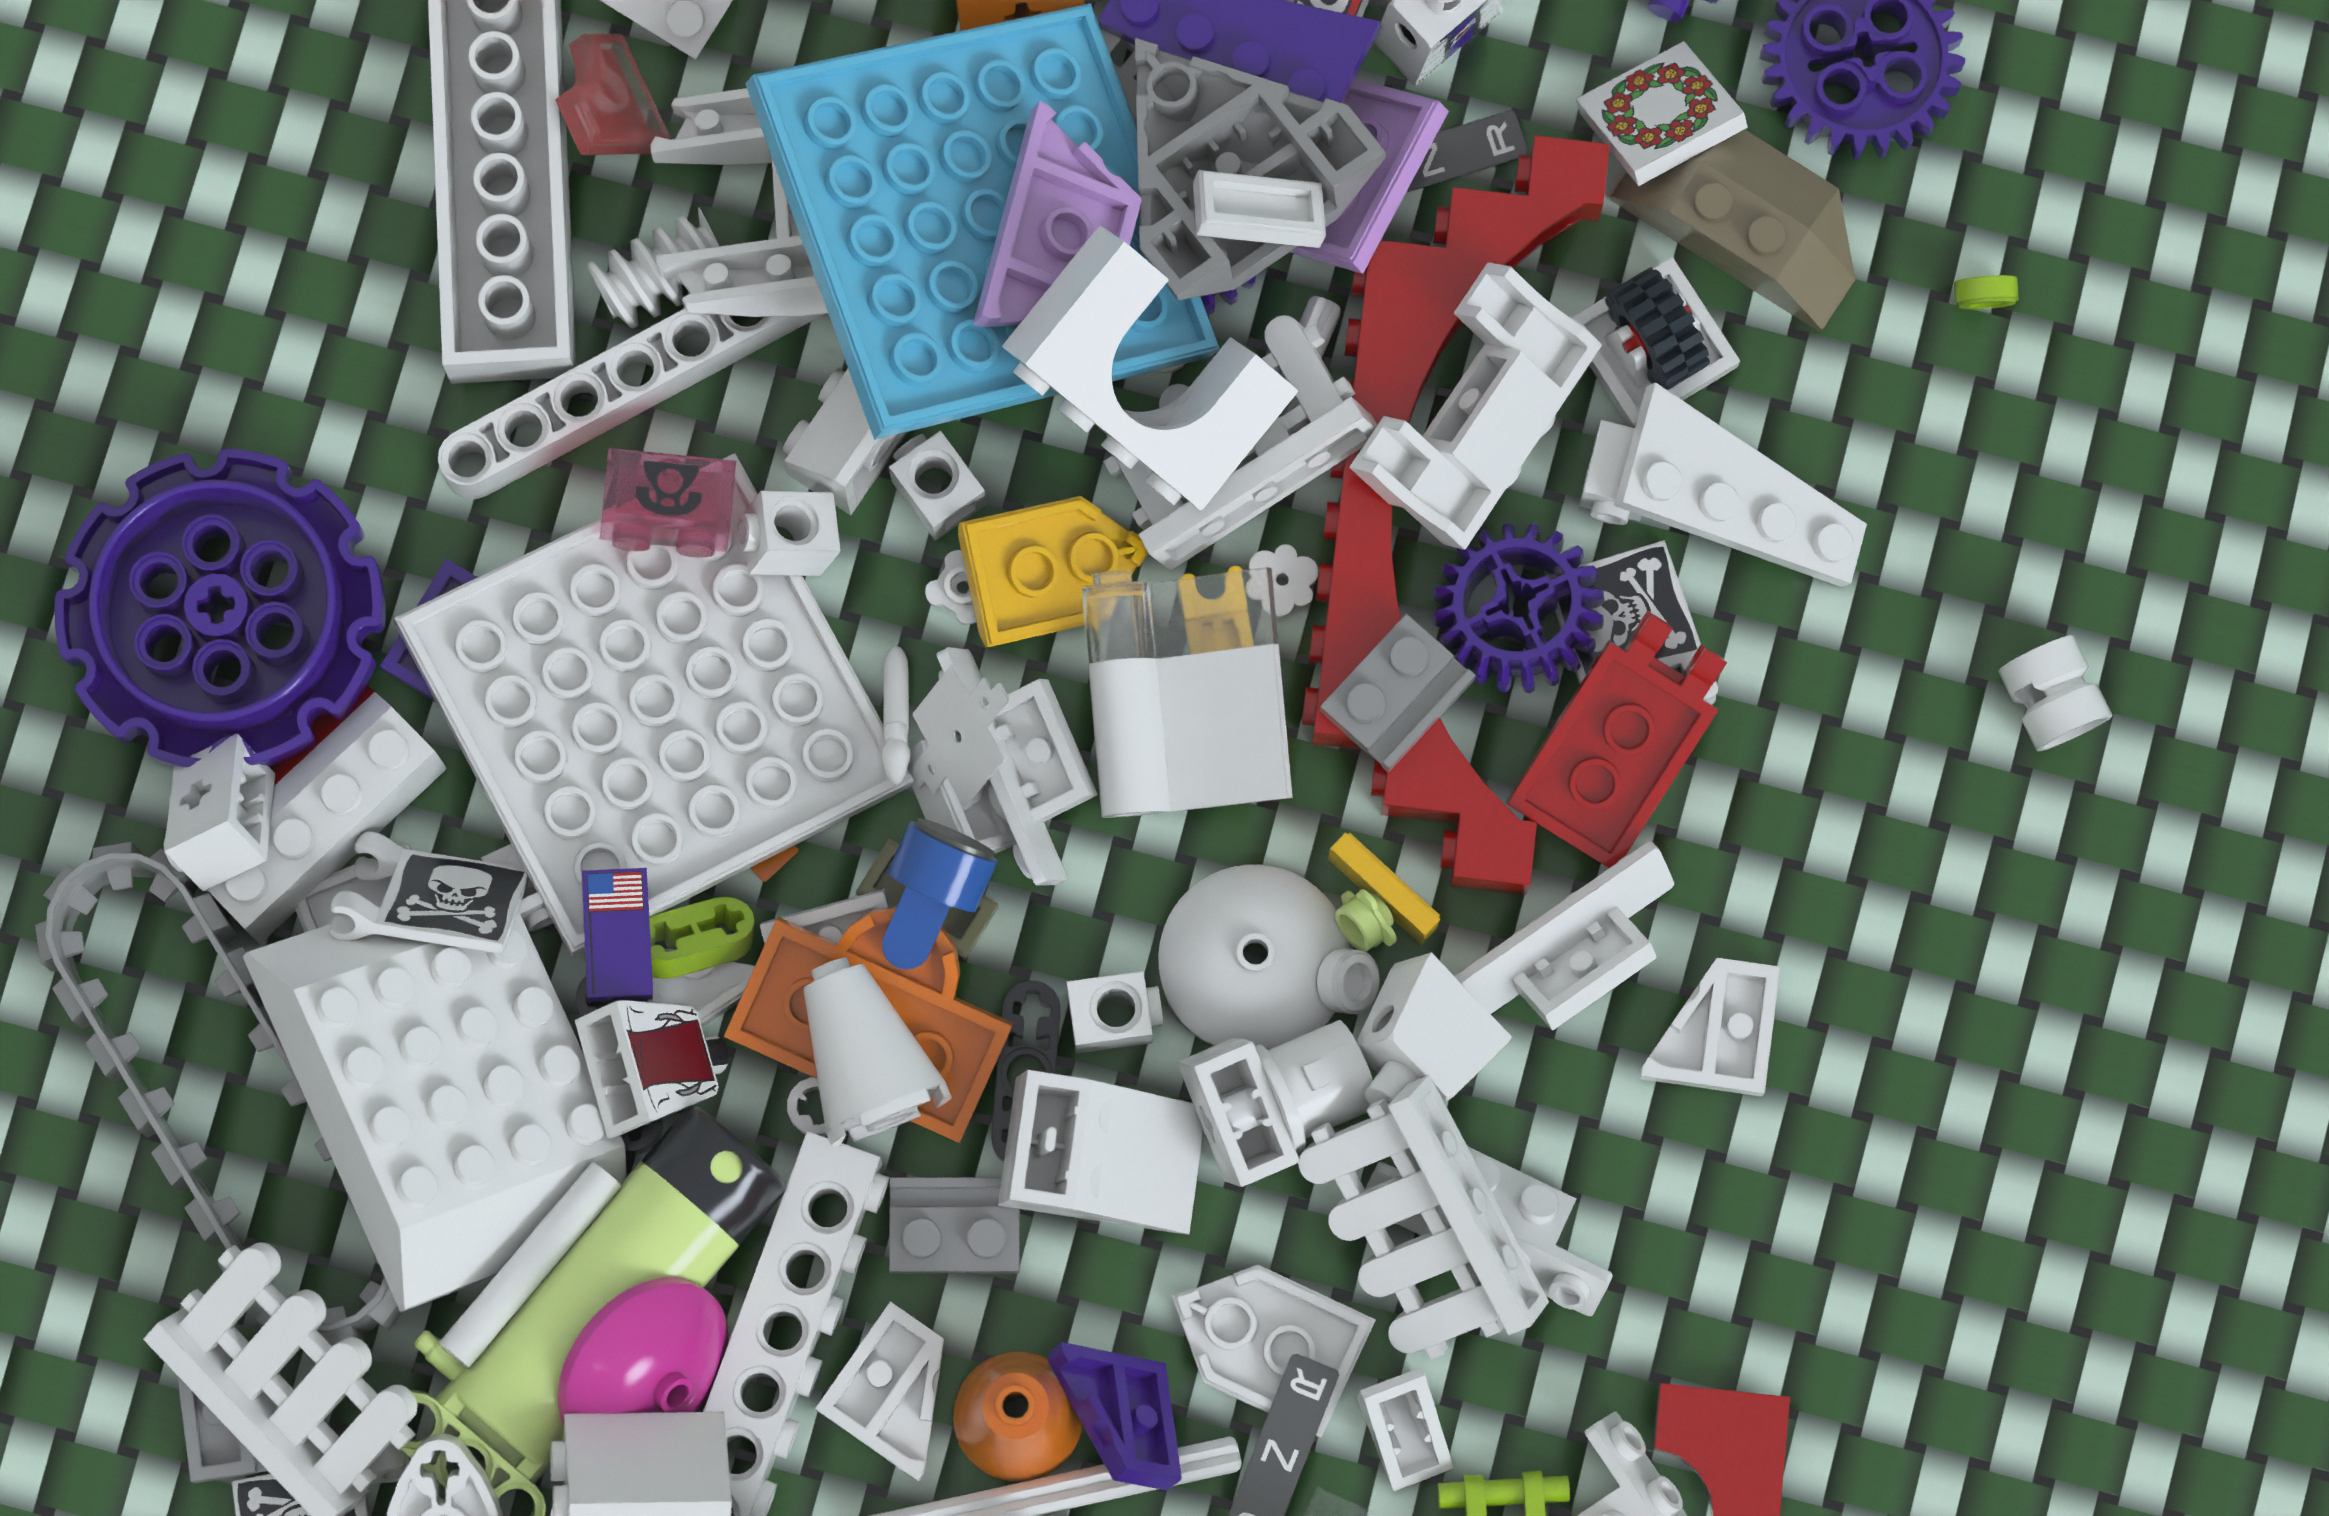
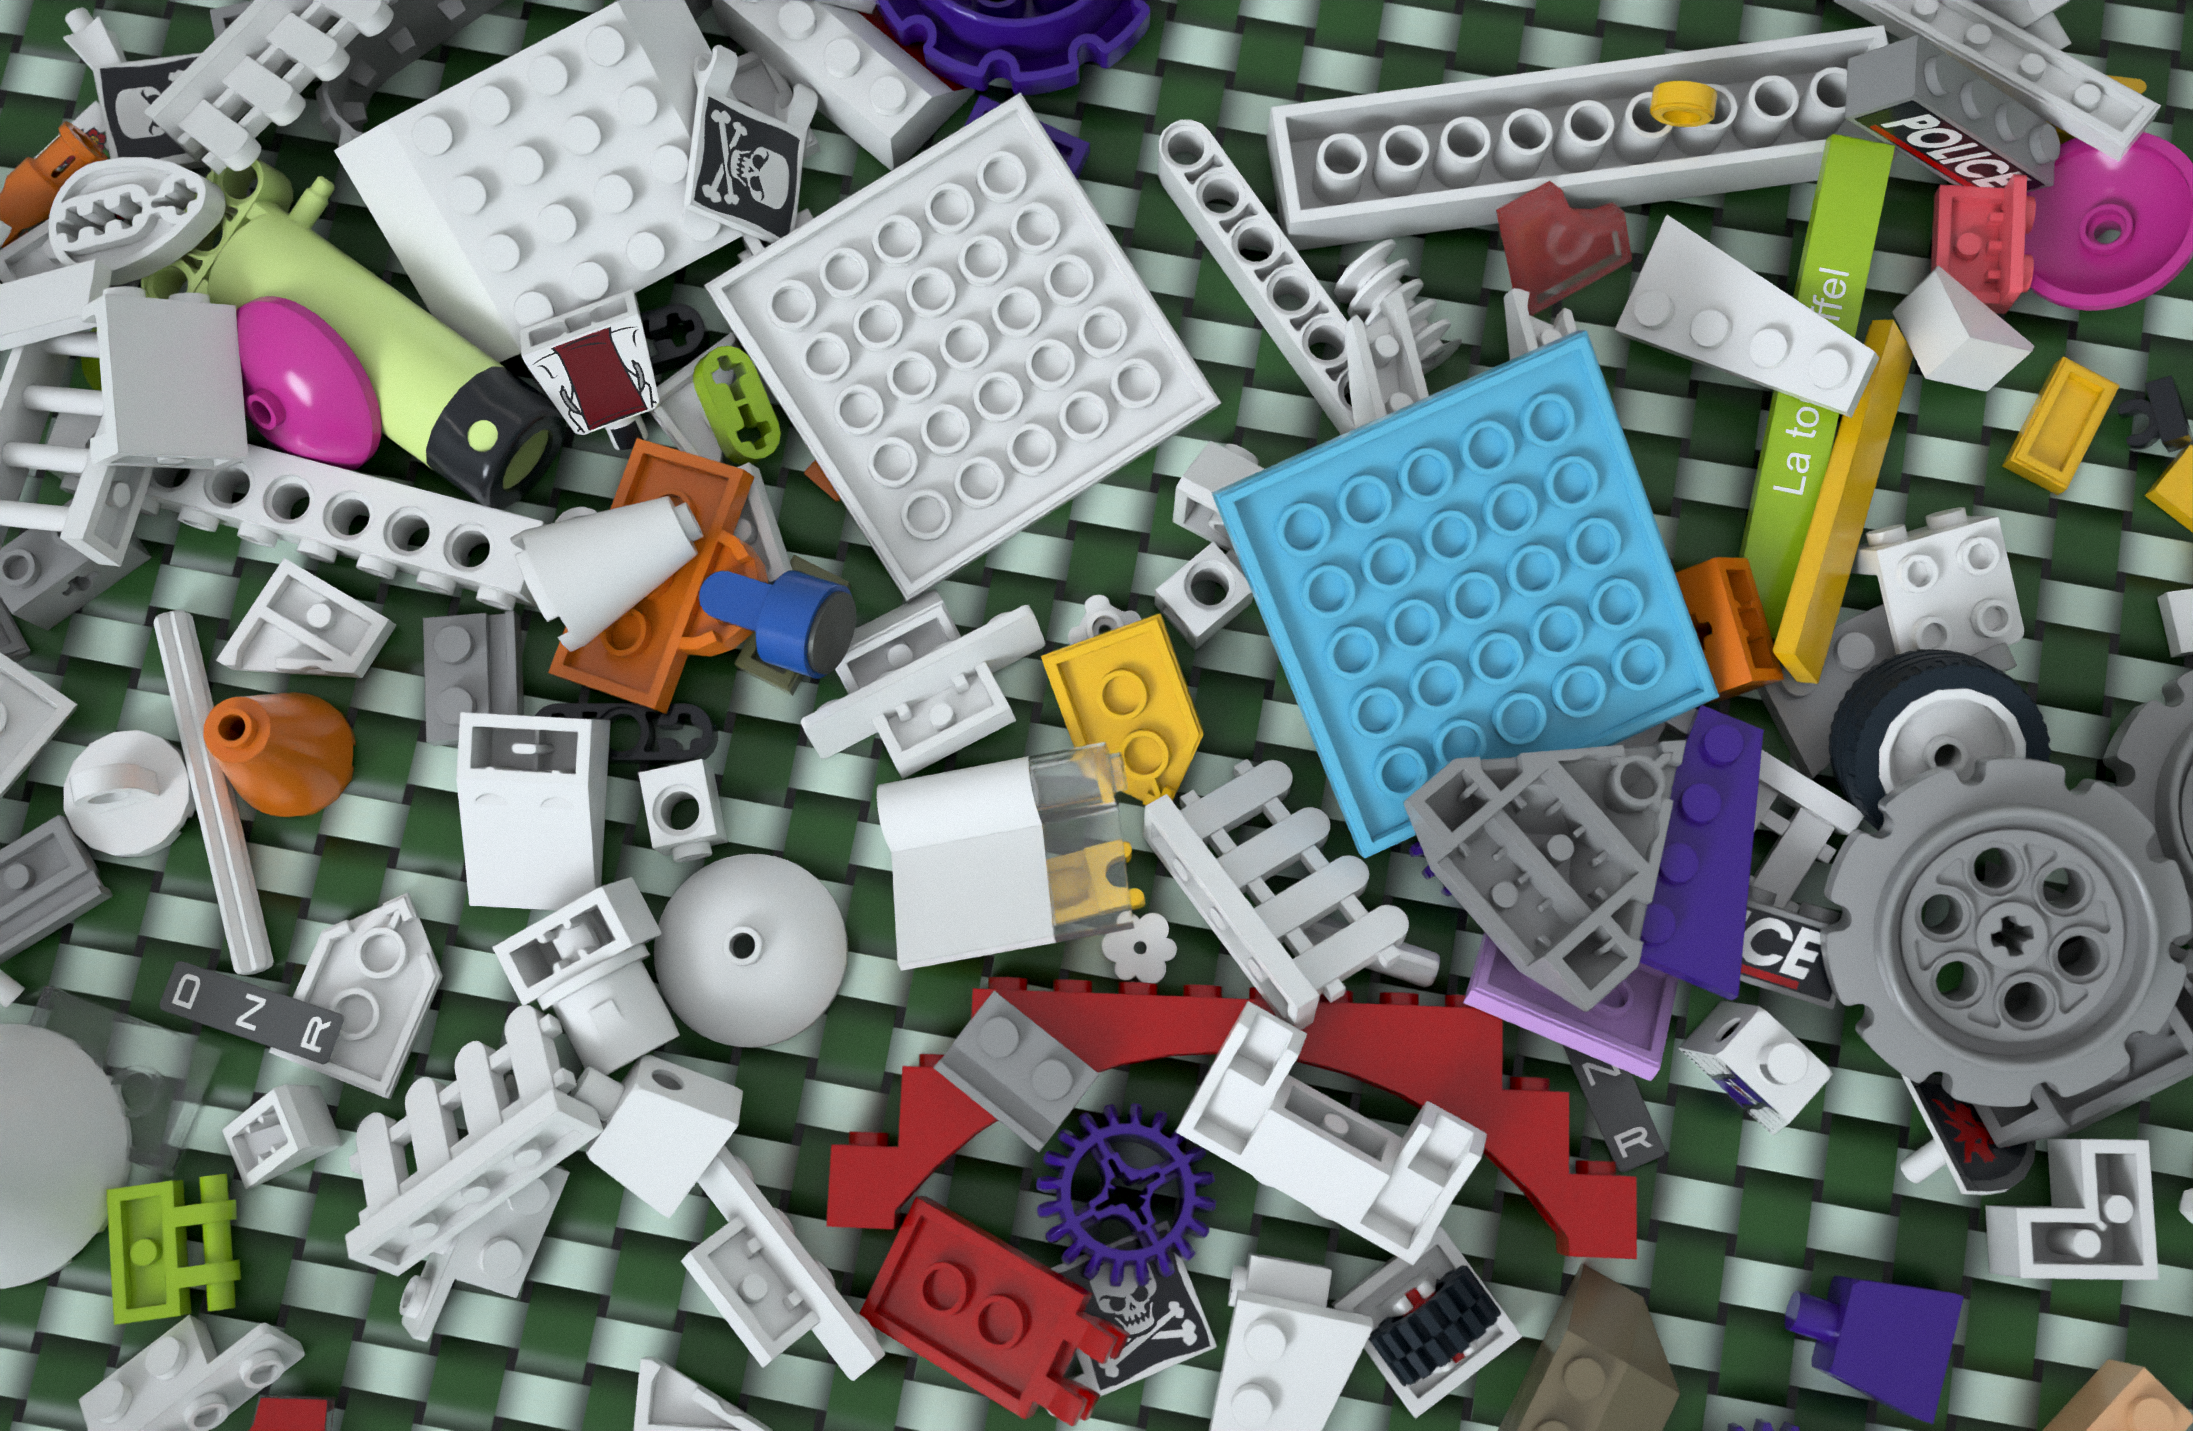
camera: 90 degrees right, 0 degrees up
white piece [438,1162,622,1369] -> none
dark purple tile [581,868,653,1002] -> none
clear pink brick [599,448,736,558] -> none
white brick [736,491,841,576] -> none
white piece [881,646,910,785] -> none
white piece [909,665,1009,807] -> none
lavender wing [973,101,1142,328] -> none
white arch [1002,226,1298,511] -> none
dark purple wing [1047,1342,1182,1491] -> none
white tile [1193,170,1326,248] -> none
white tile [1317,948,1380,1014] -> none
yellow tile [1328,832,1440,945] -> none
yellowish green plate [1335,889,1397,952] -> none
white tile [1576,41,1748,186] -> none

